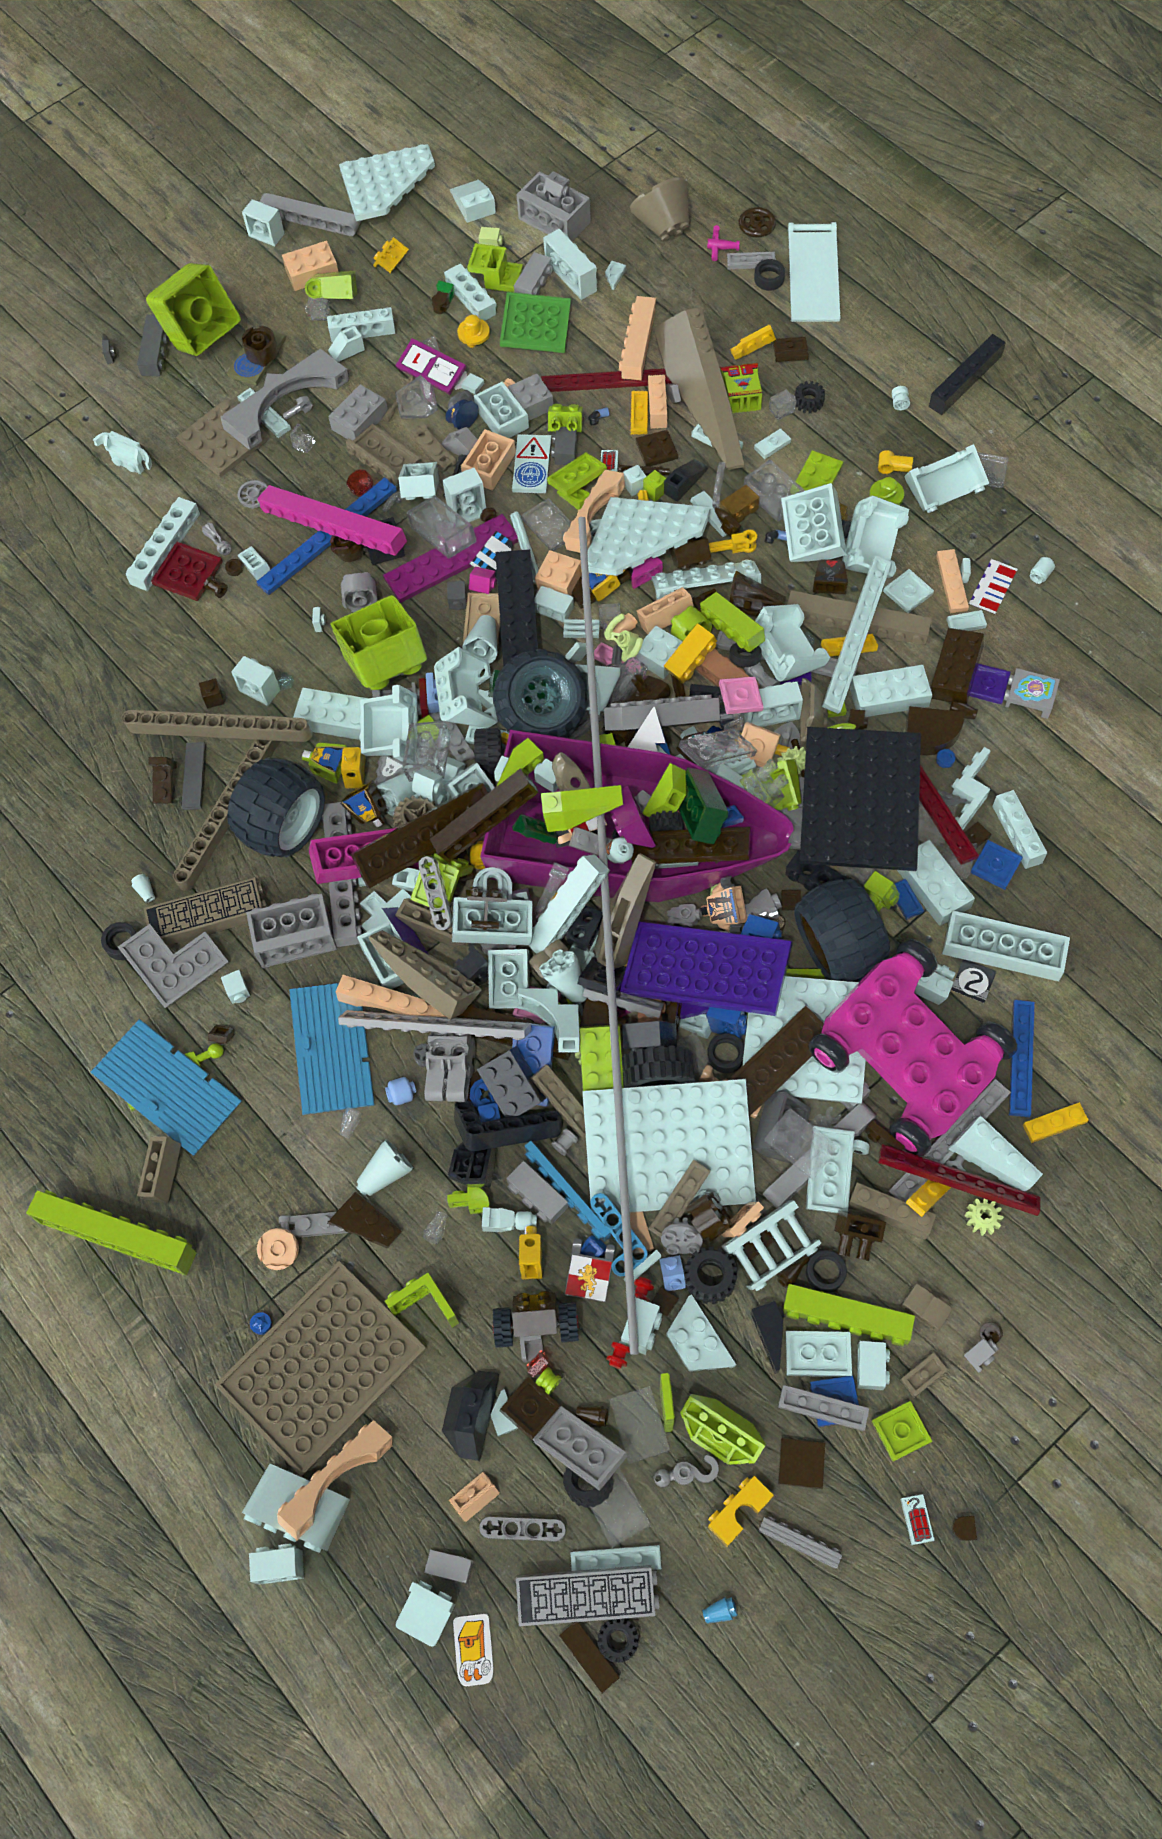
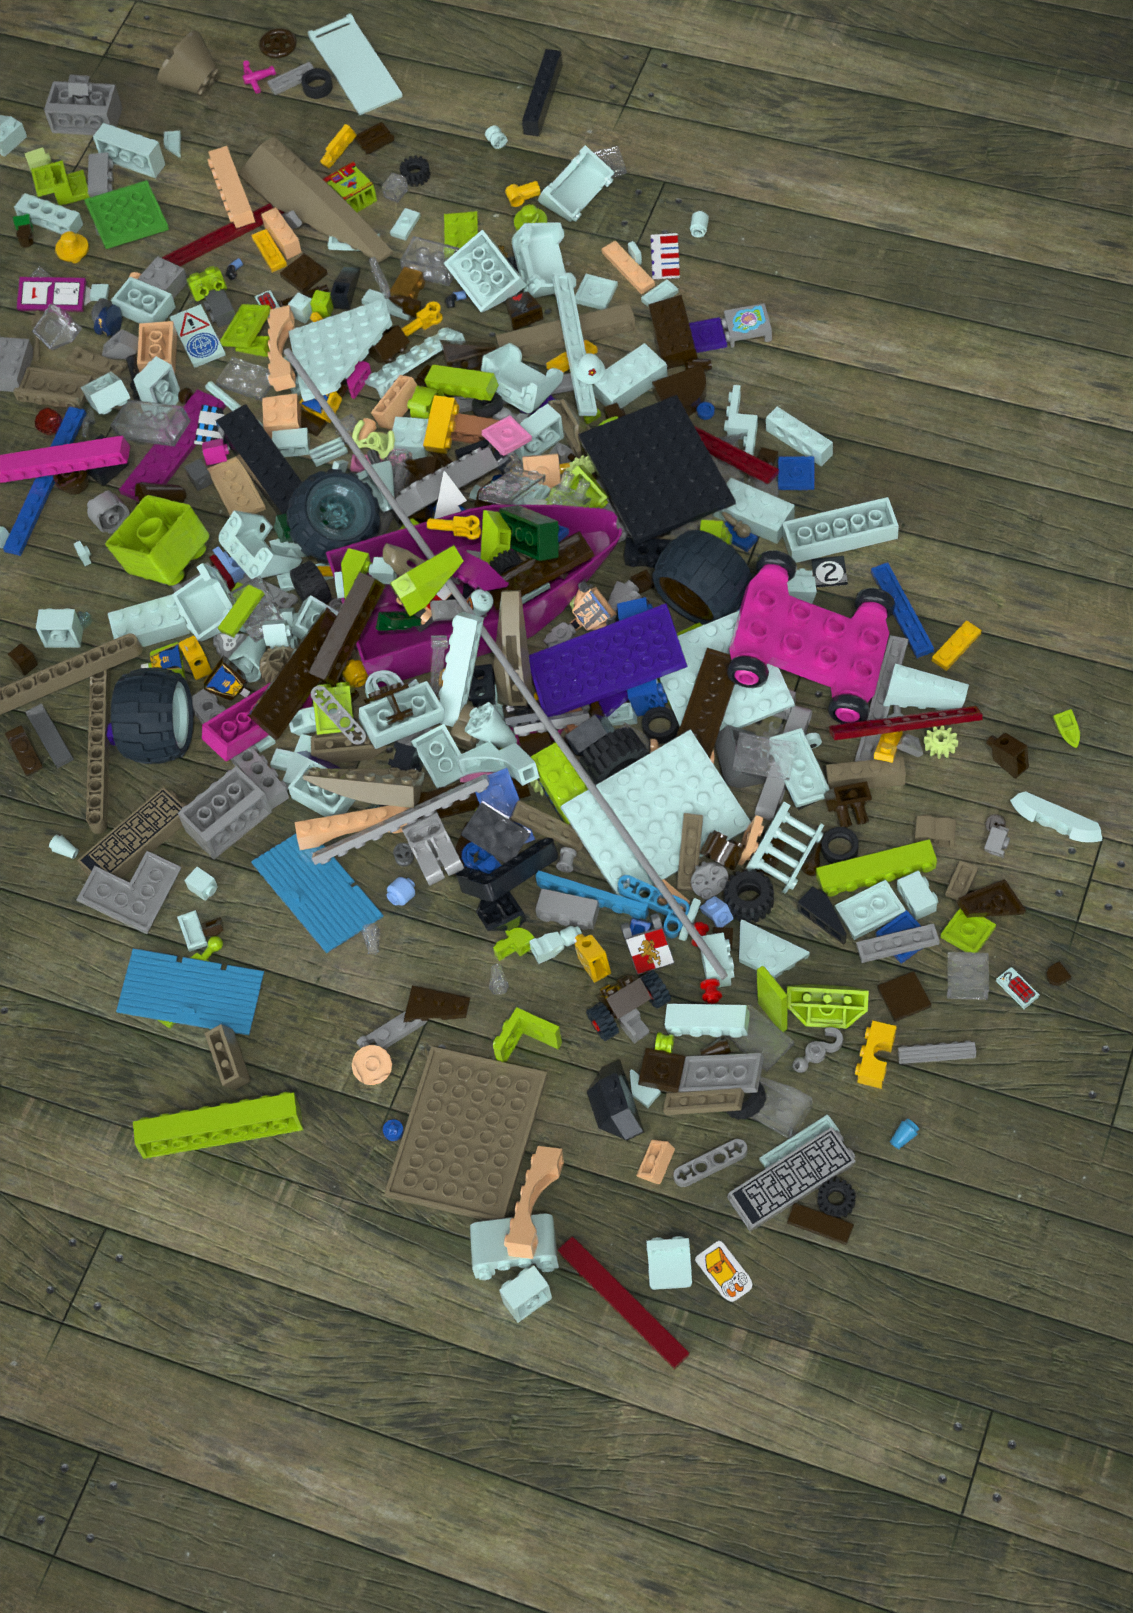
camera: 25 degrees left, 5 degrees down
black tyre [101,922,137,960] -> none
light aqua cone [357,1140,413,1196] -> none
light grey slope [424,1550,473,1584] -> none
light aqua cone [462,615,498,663] -> none
clear red plate [526,1351,549,1378] -> none
dark brown plate [865,1121,905,1151] -> none
none -> dark brown cone [135,482,186,506]
none -> light aqua tile [177,910,207,952]
none -> lime tile [218,584,265,638]
none -> yellow connector [427,515,481,540]
none -> dark red tile [557,1236,690,1370]
none -> light aqua hat [573,353,605,384]
none -> dark tan plate [663,1088,744,1115]
none -> light aqua brick [665,1004,750,1038]
none -> dark tan bar [722,512,751,538]
none -> light grey tile [896,734,923,757]
none -> clear brick [947,952,989,1000]
none -> dark brown wing [956,879,1027,918]
none -> dark brown torso [986,733,1029,779]
none -> light aqua brick [1010,792,1102,842]
none -> lime plate [1053,709,1080,748]

